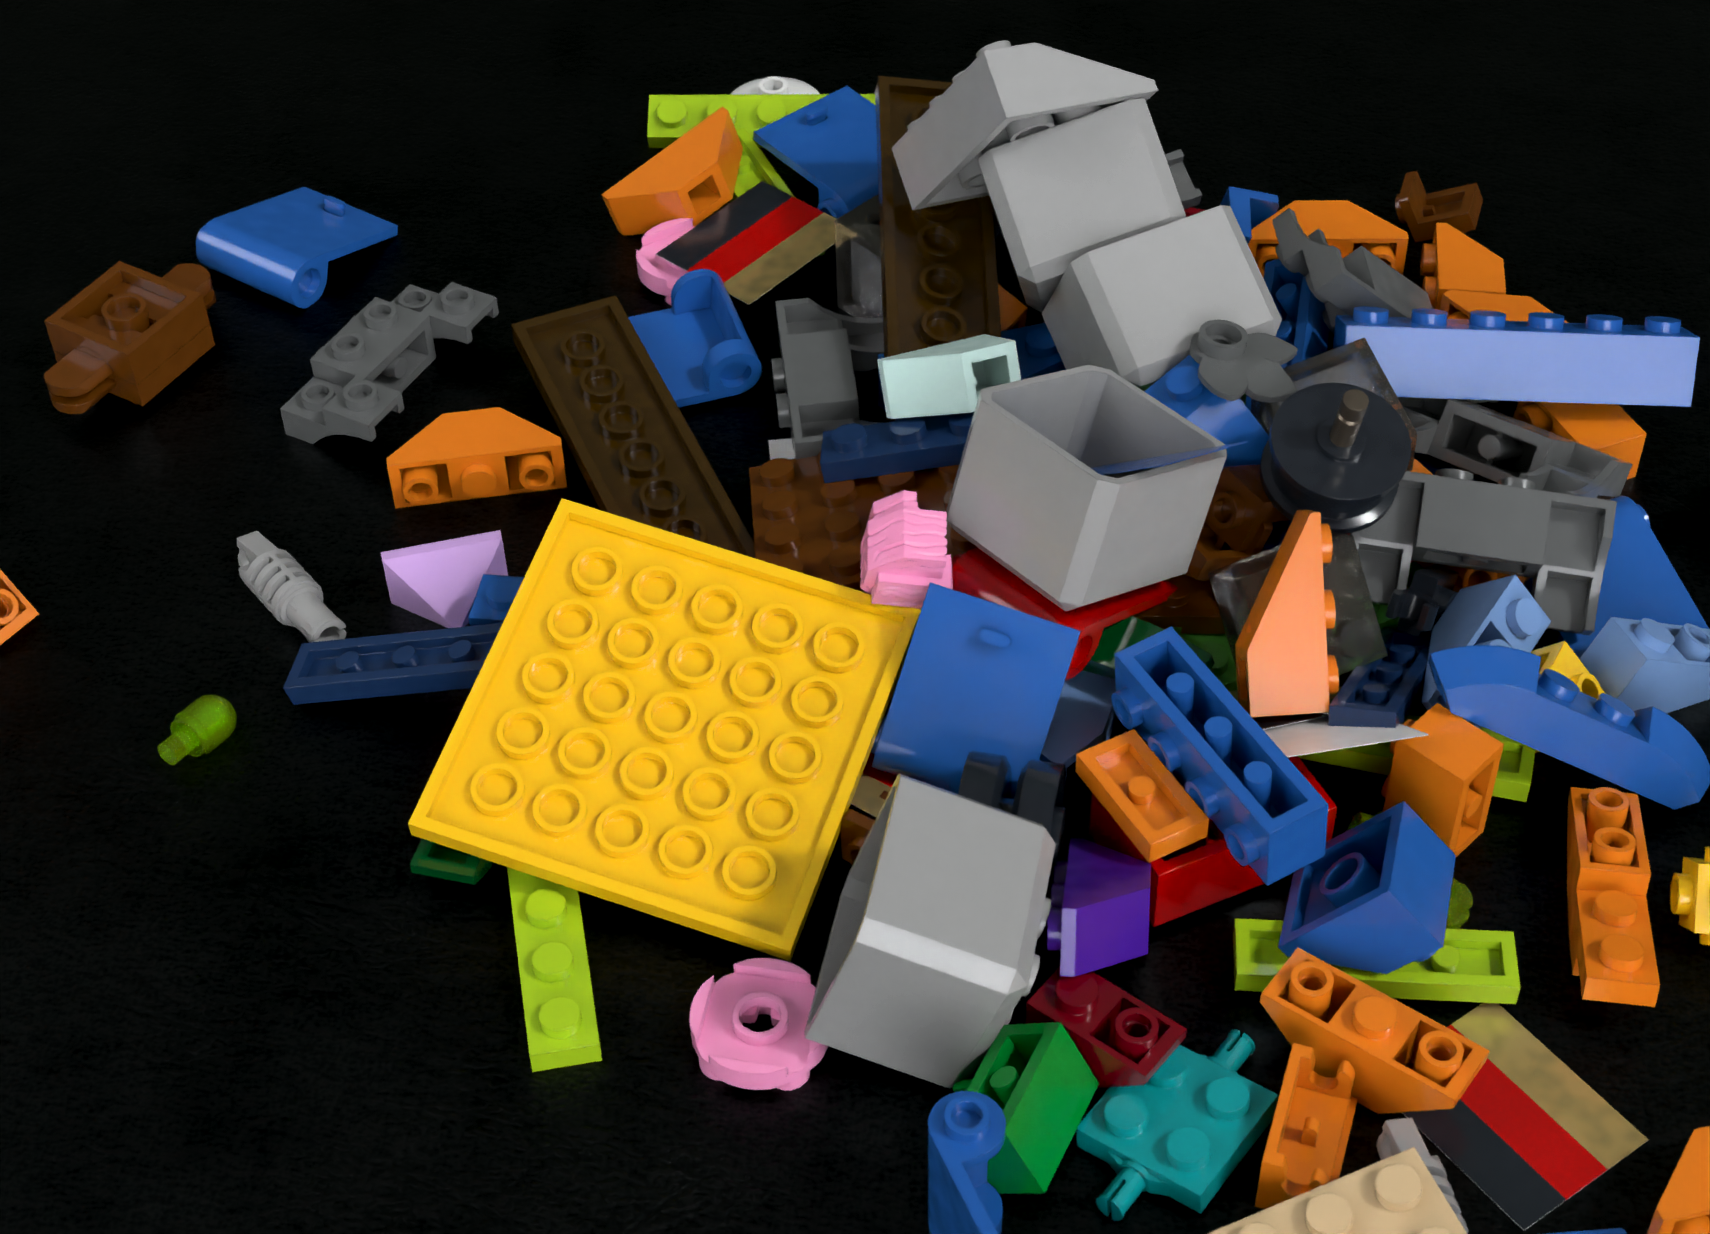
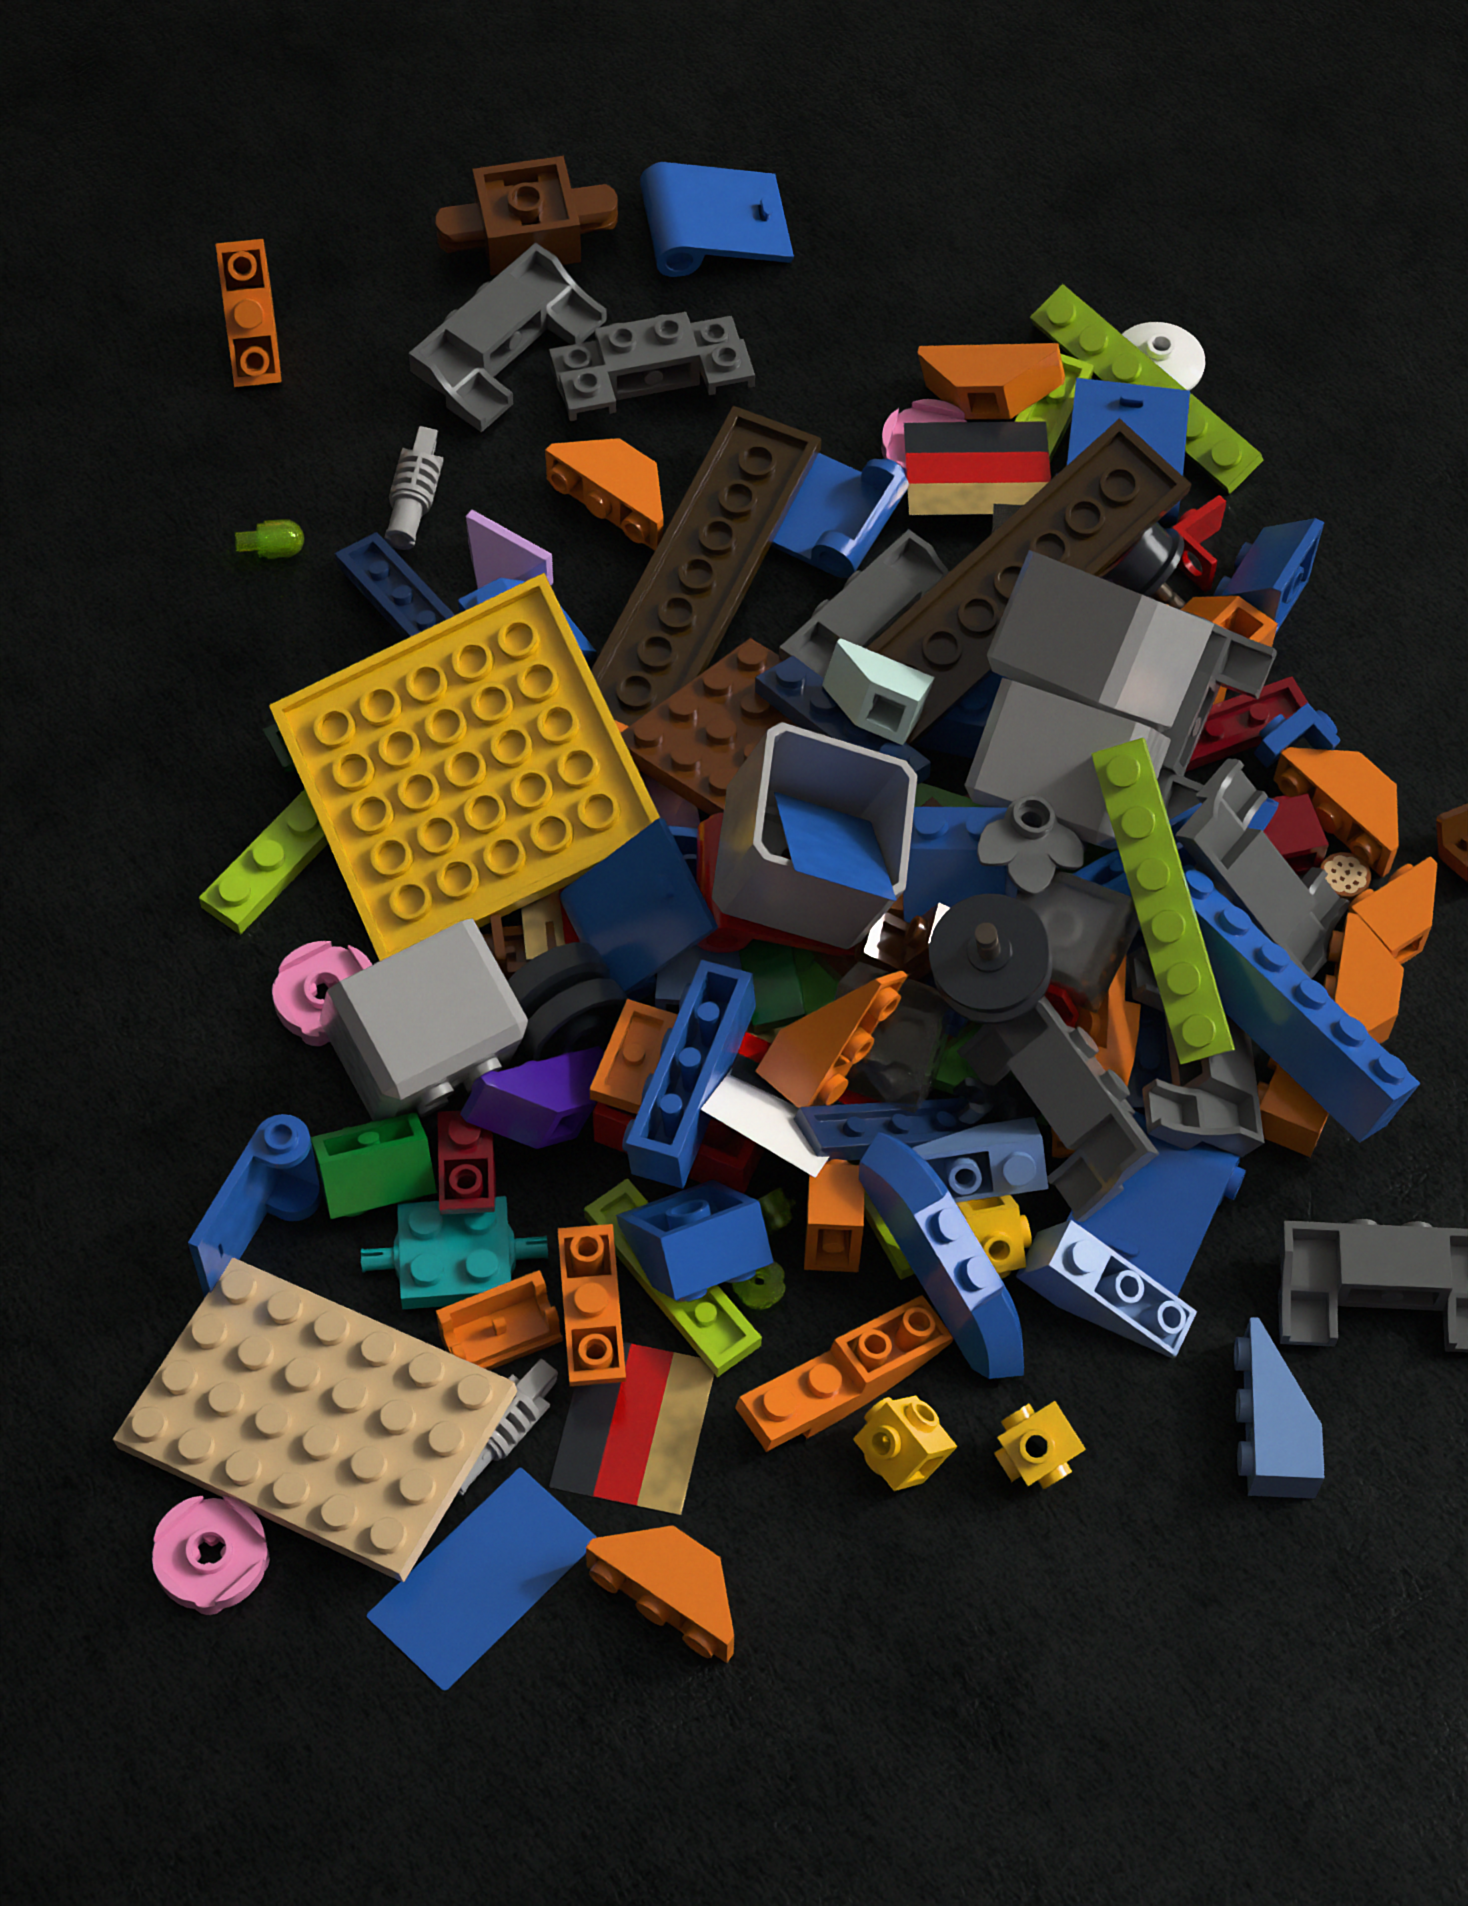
camera: 45 degrees right, 15 degrees up
bright pink hair [860,490,953,610] -> none
light grey slope [891,40,1158,210] -> none
none -> dark grey bracket [409,243,606,432]
none -> lime plate [1091,737,1235,1065]

